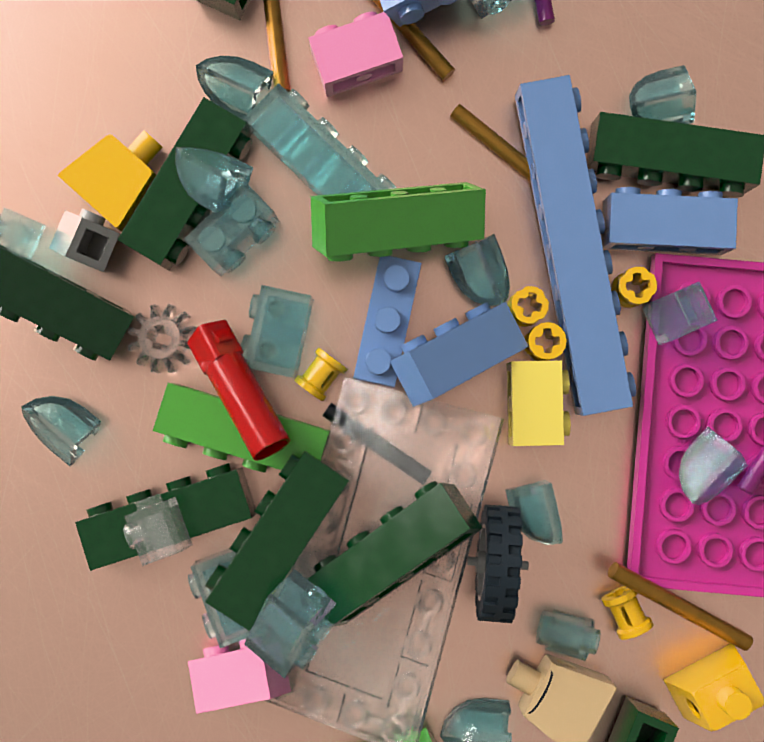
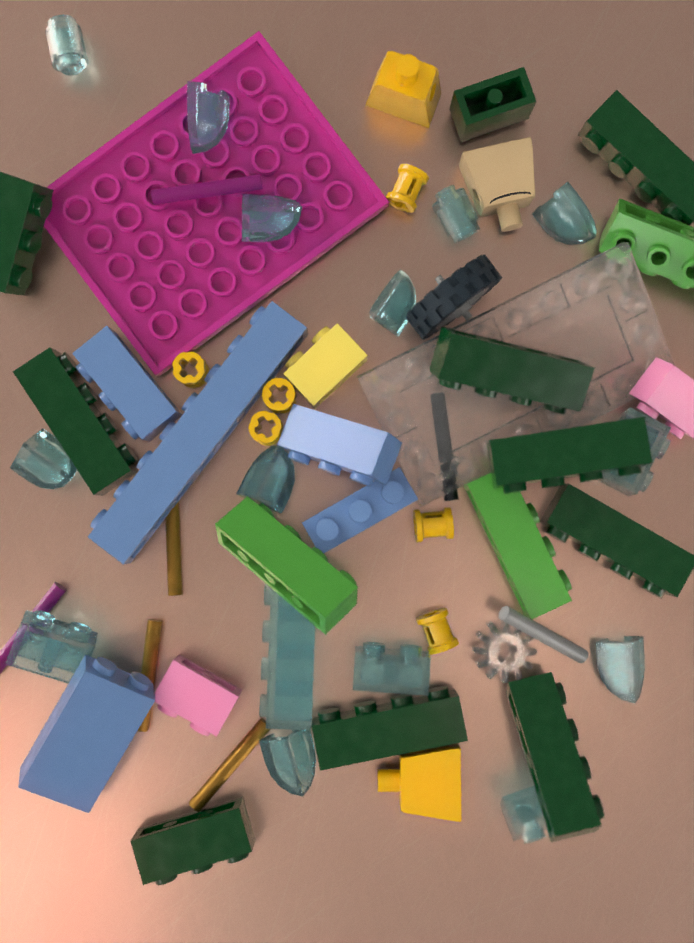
camera: 135 degrees left, 0 degrees up
light grey brick [49,208,120,272] -> none
clear brick [123,493,193,566] -> none
clear light blue brick [175,147,253,213] -> none
red piece [187,320,290,461] -> none
clear light blue brick [241,285,314,378] -> none
clear light blue brick [244,570,337,678] -> none
pearl gold bar [608,562,753,651] -> none
clear light blue panel [642,281,718,345] -> none
none -> yellow bush [416,608,459,655]
none -> light grey bar [499,606,588,663]

